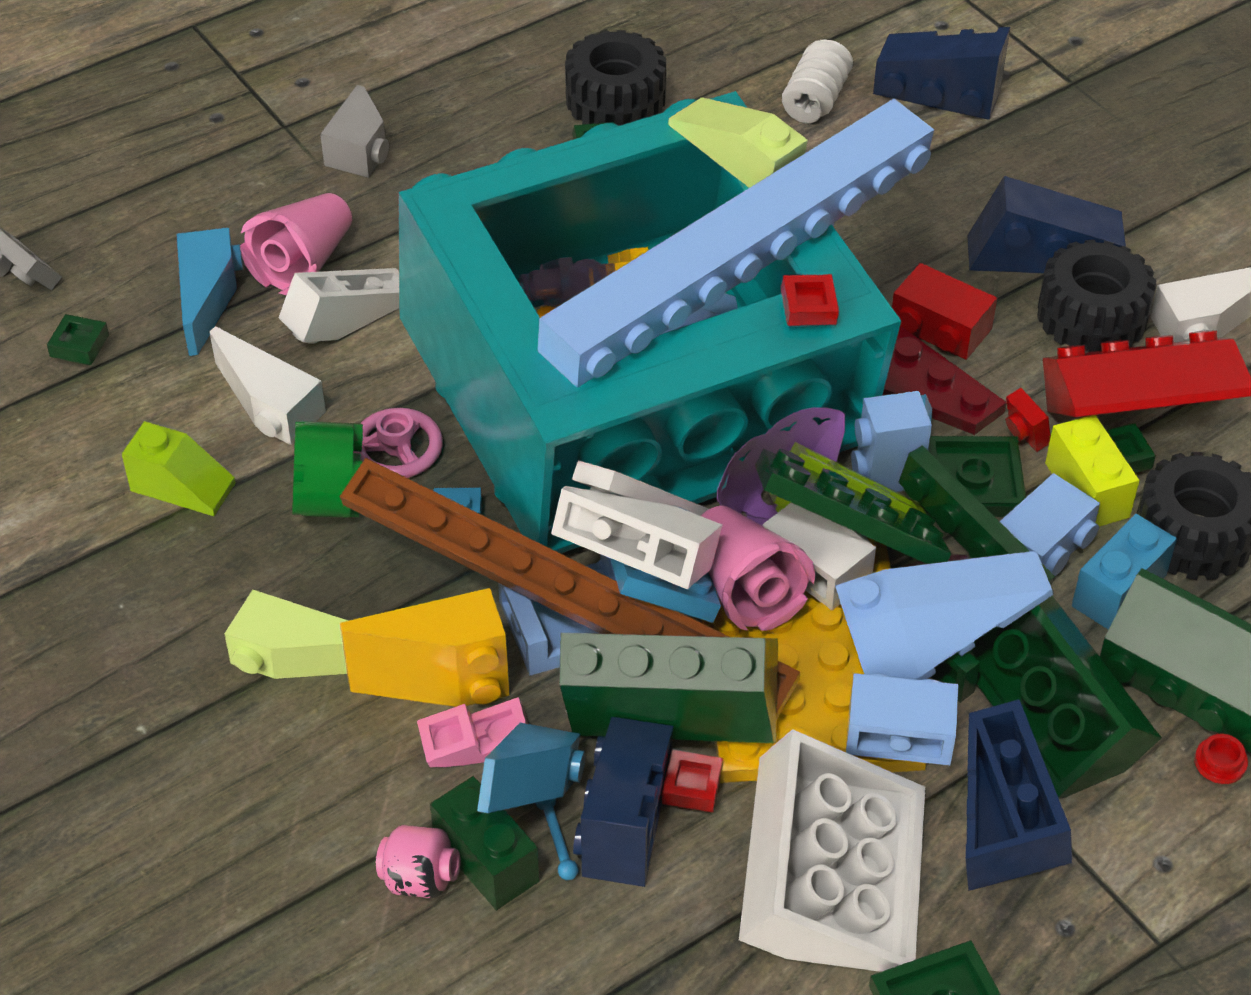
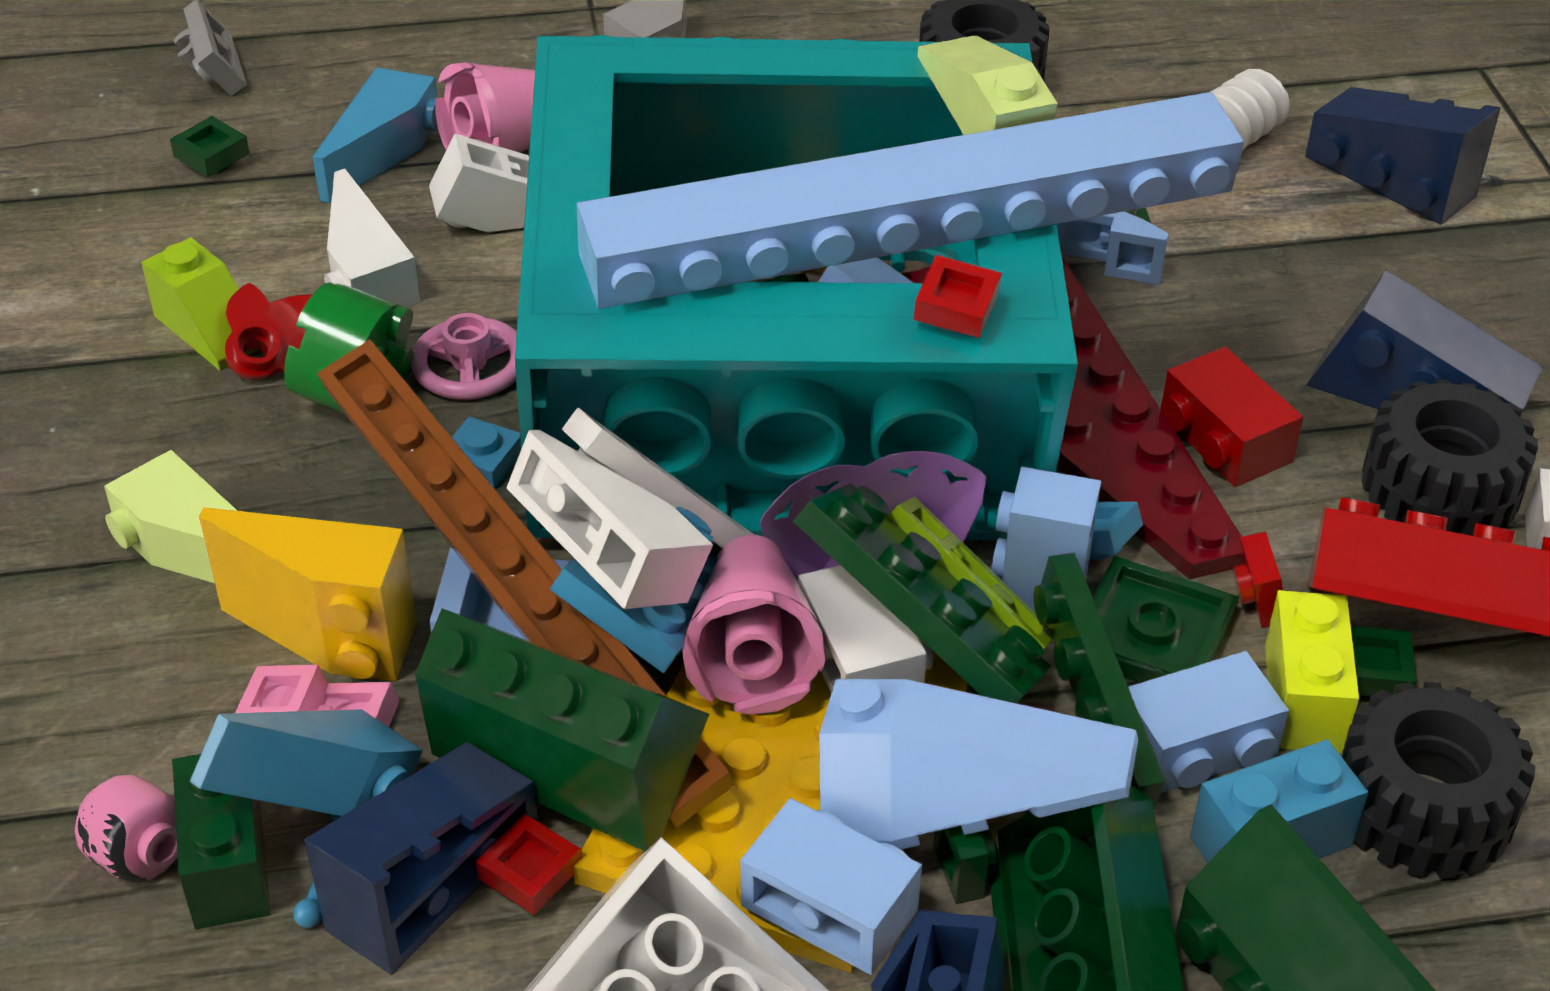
camera: 25 degrees right, 5 degrees down
none -> red plate [225,283,312,380]

